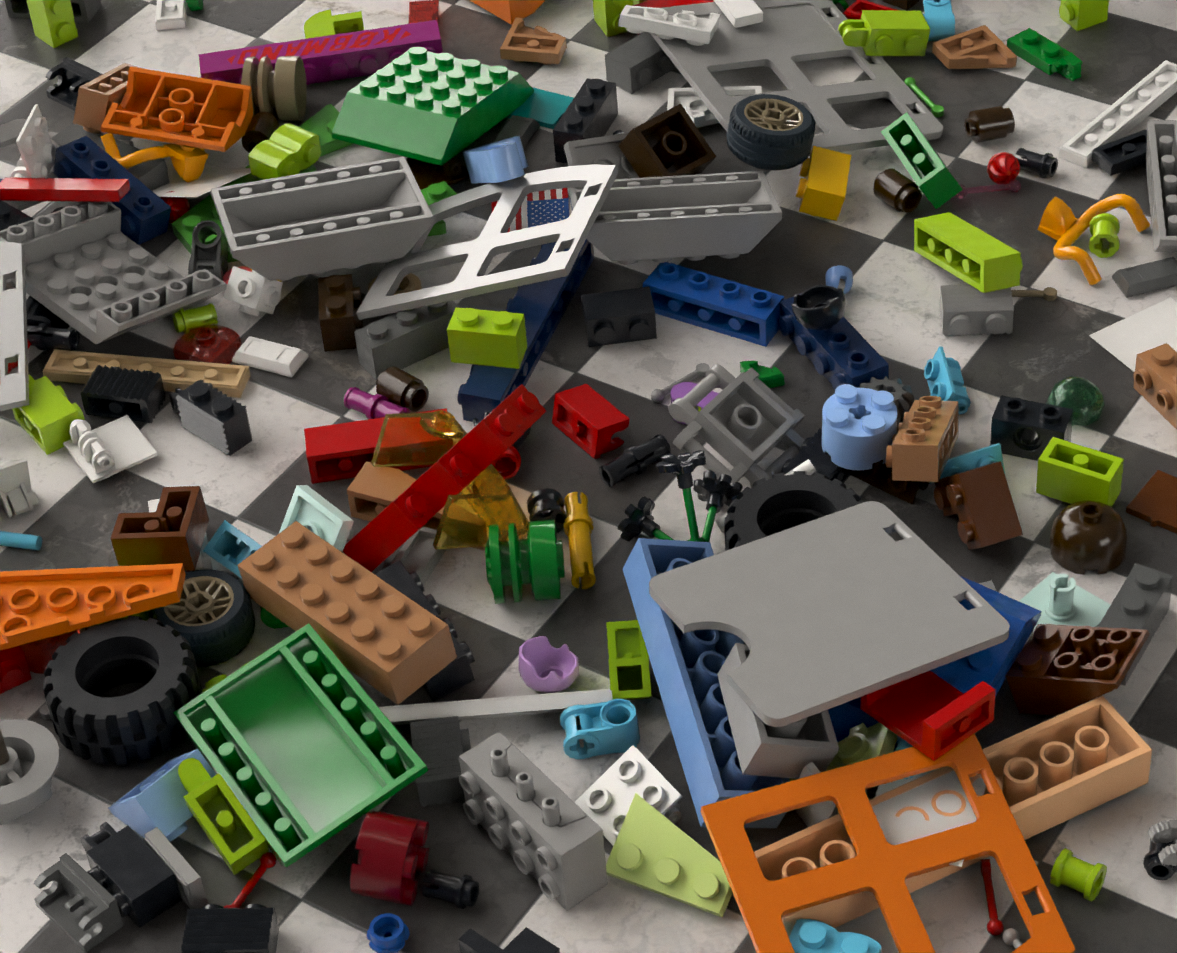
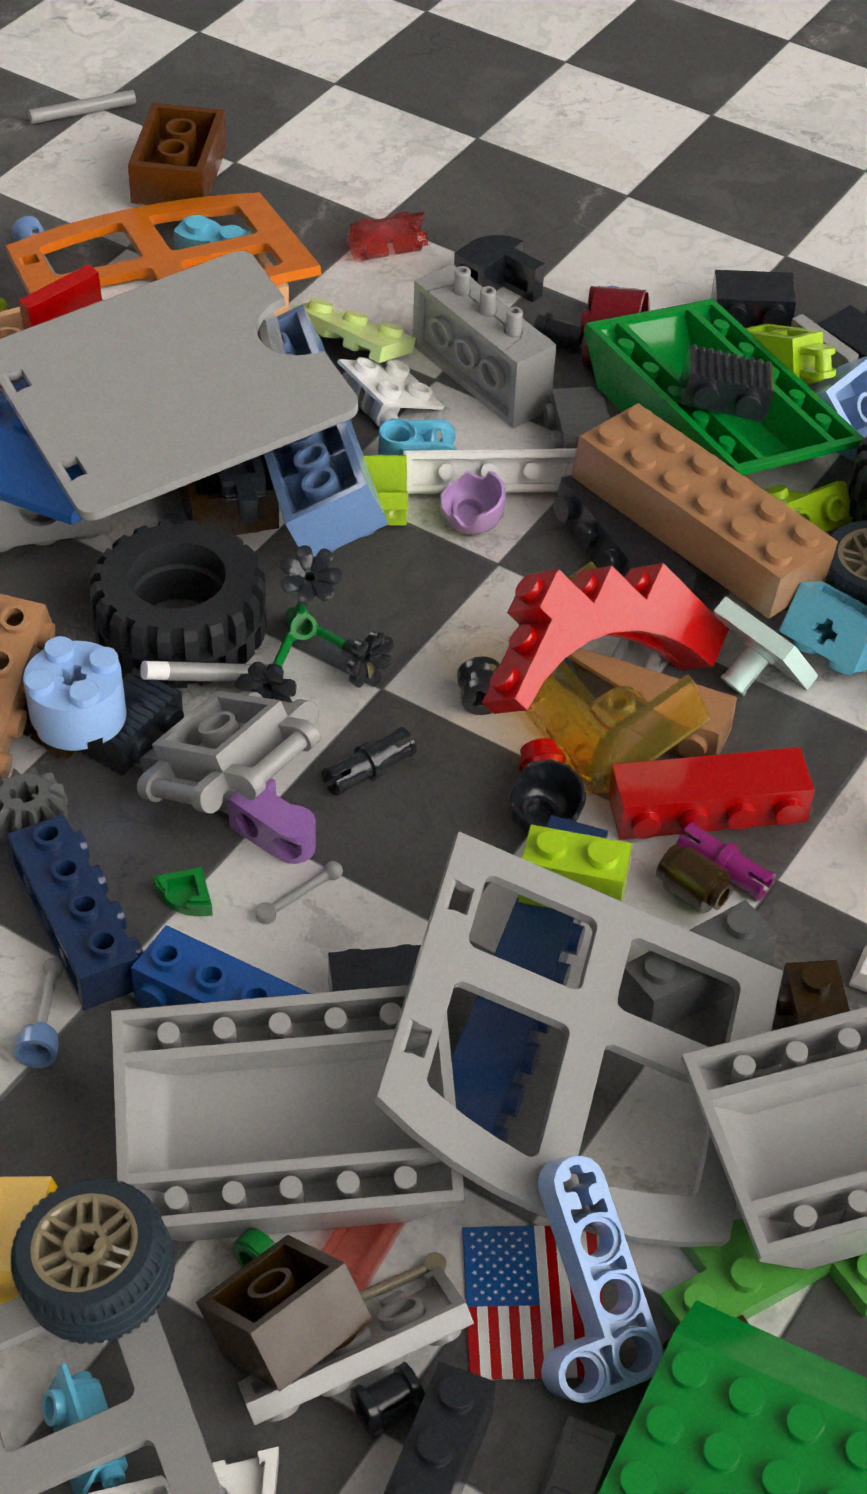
camera: 175 degrees right, 5 degrees up
green wheel [485,520,565,604] -> none
red hinge [552,384,630,459] -> none
yellow pin [563,492,596,589] -> none
black hair [791,285,846,331] -> none
none -> black brick [679,344,774,423]

